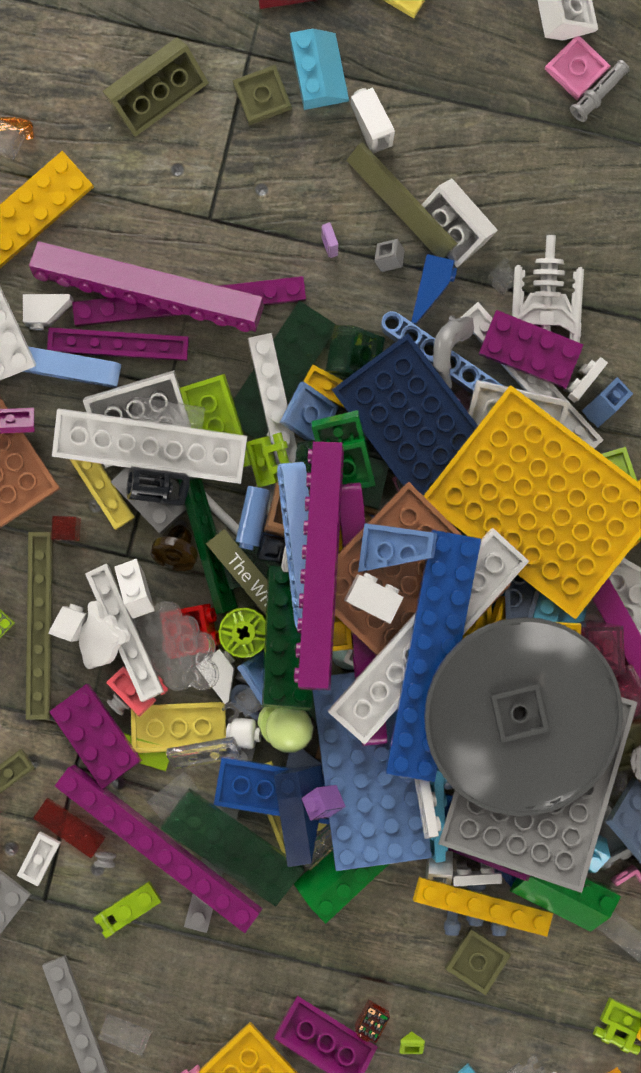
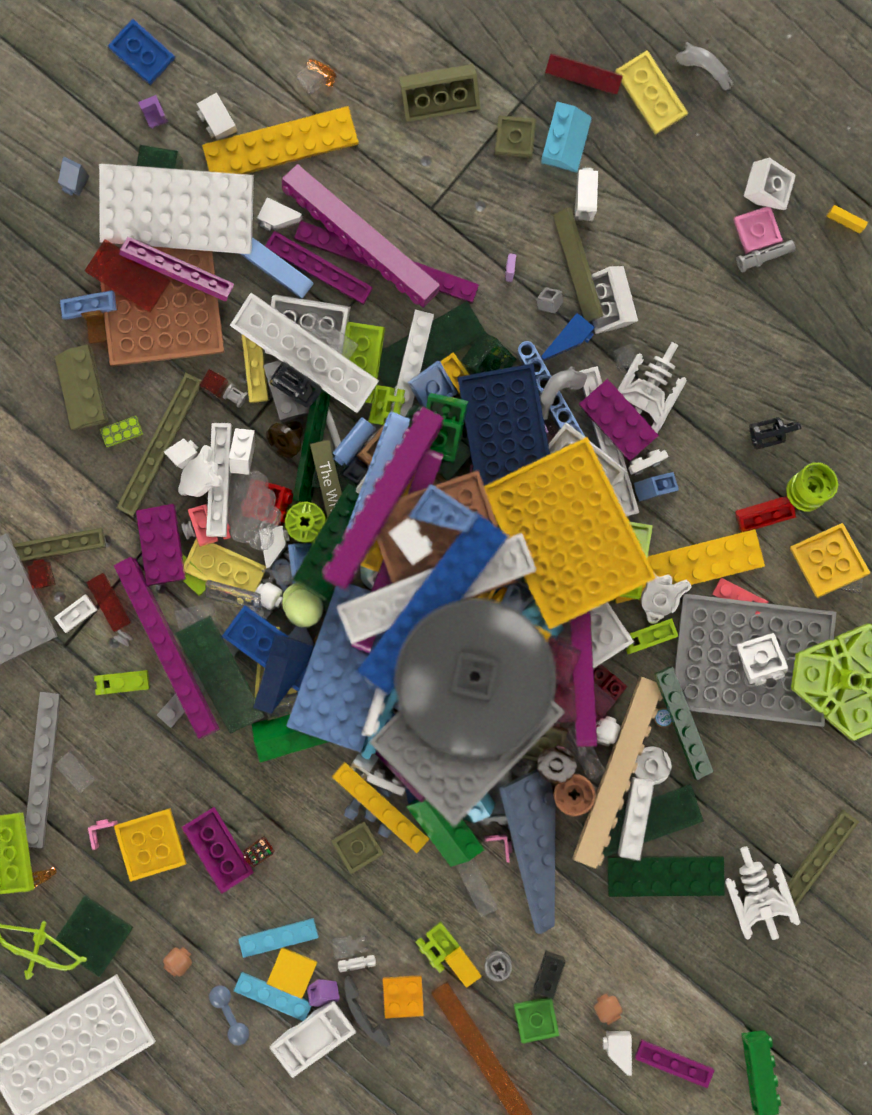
camera: 25 degrees right, 0 degrees up
medium lavender brick [301,785,346,821] -> none
lime slope [399,1031,425,1054] -> none
none -> light grey bush [223,383,248,408]

